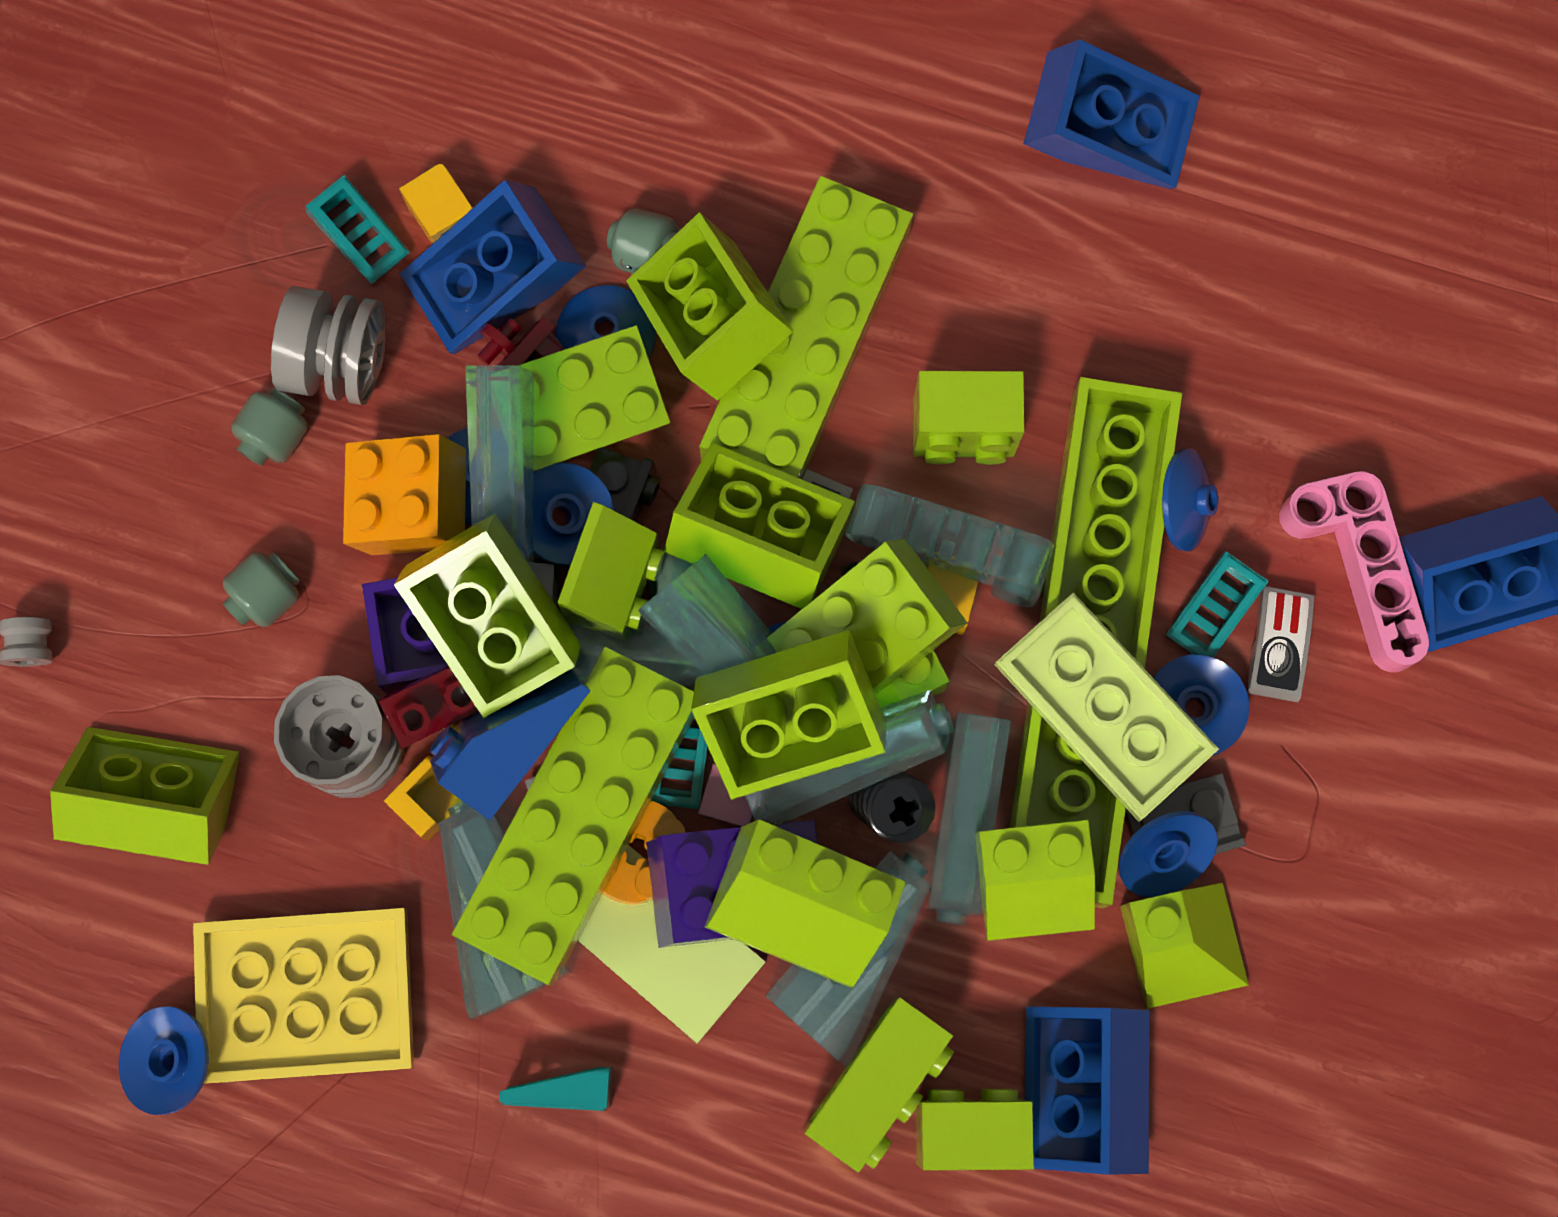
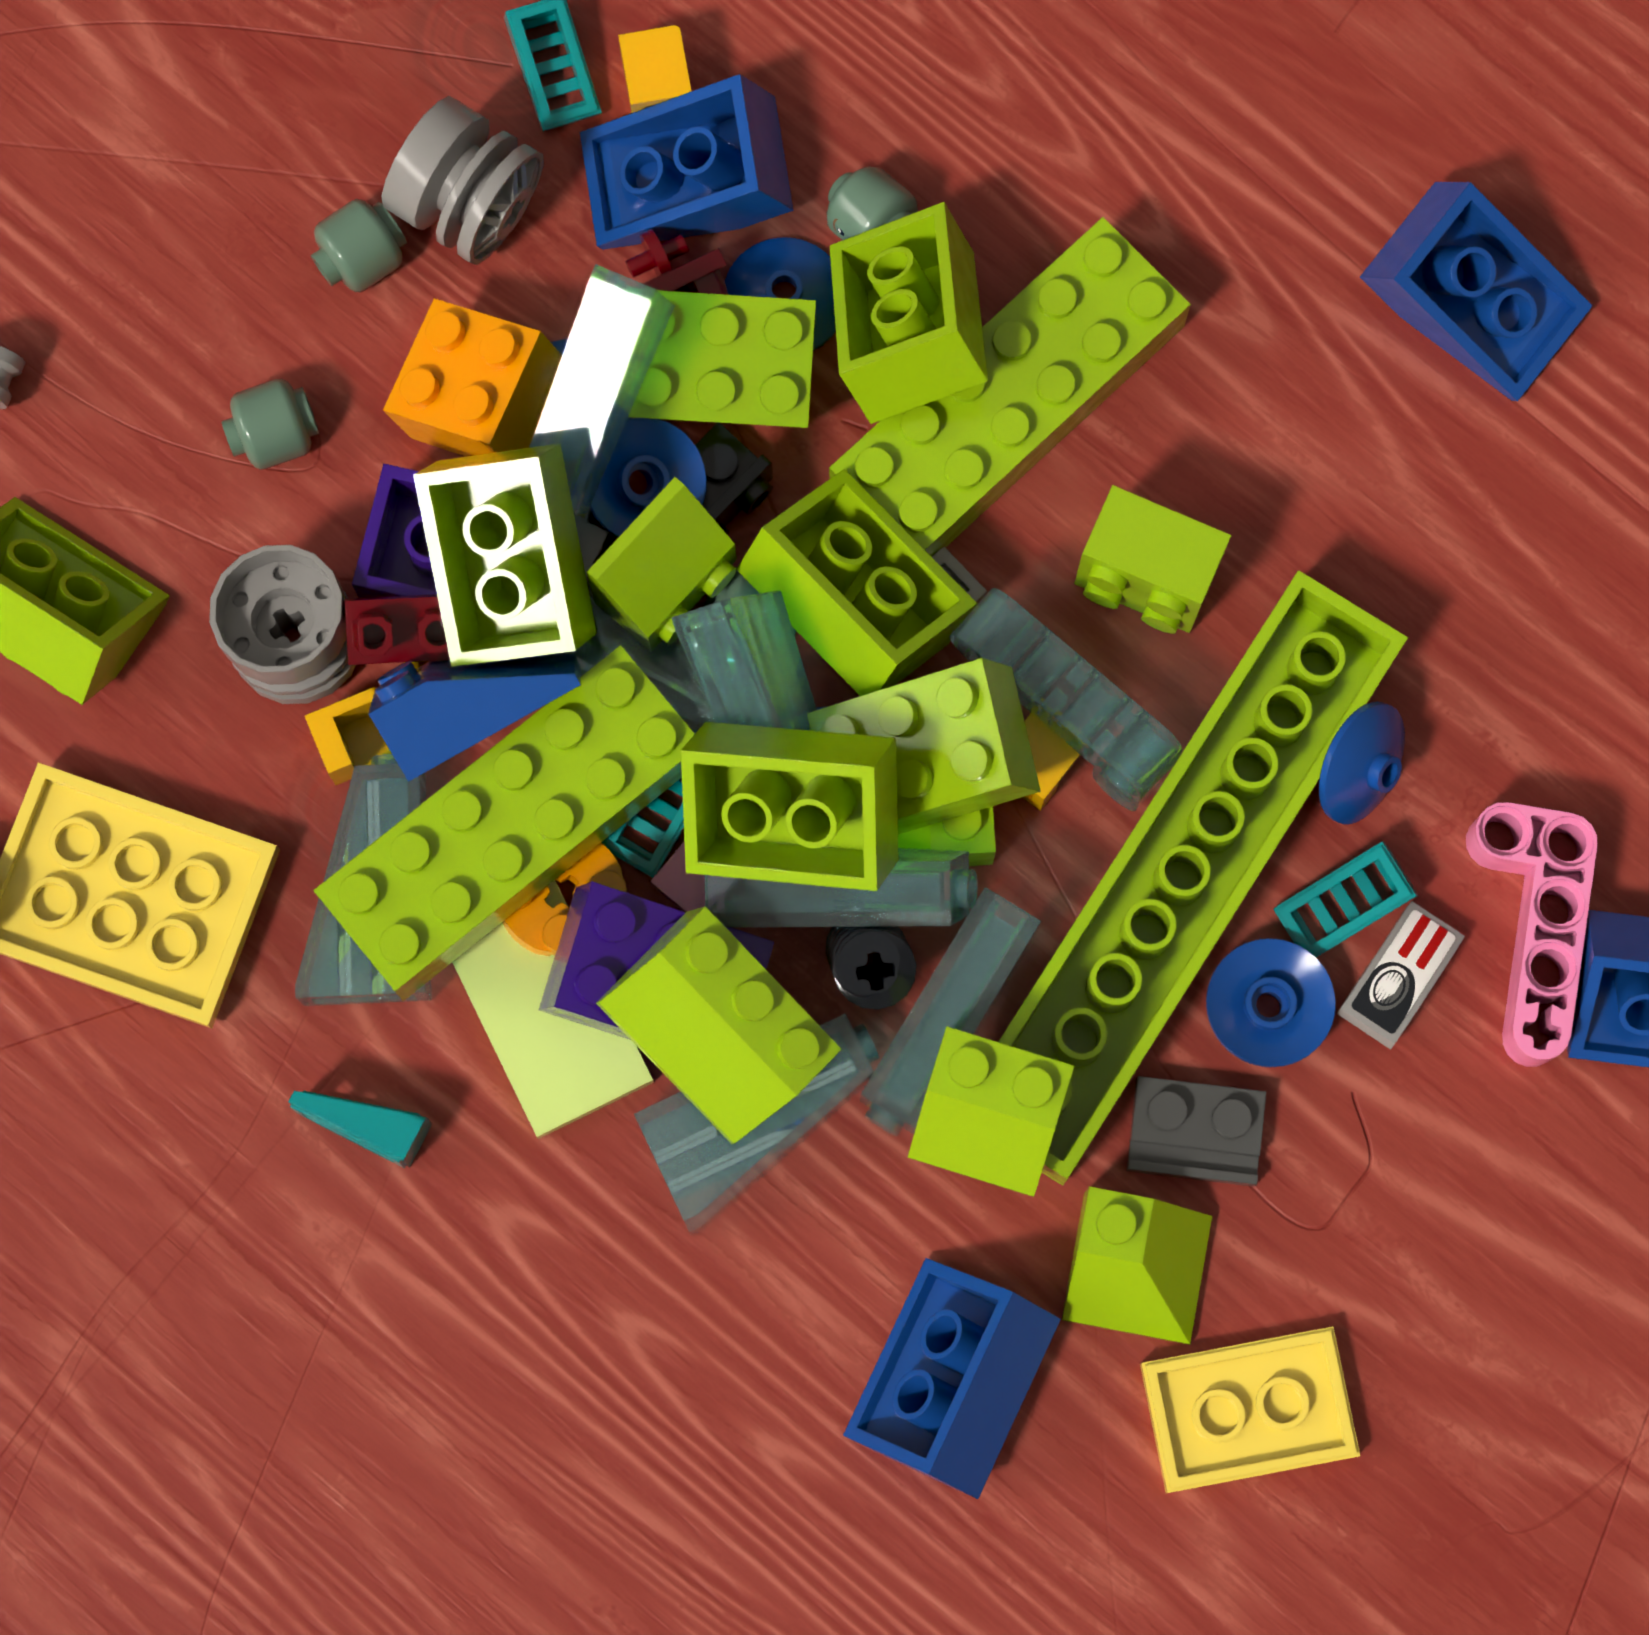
camera: 25 degrees right, 0 degrees up
lime brick [803,997,954,1173] -> none
lime brick [916,1089,1034,1170] -> none
yellowish green tile [994,593,1219,822] -> none
blue dish [1118,811,1218,897] -> none
none -> light yellow tile [1140,1326,1360,1493]

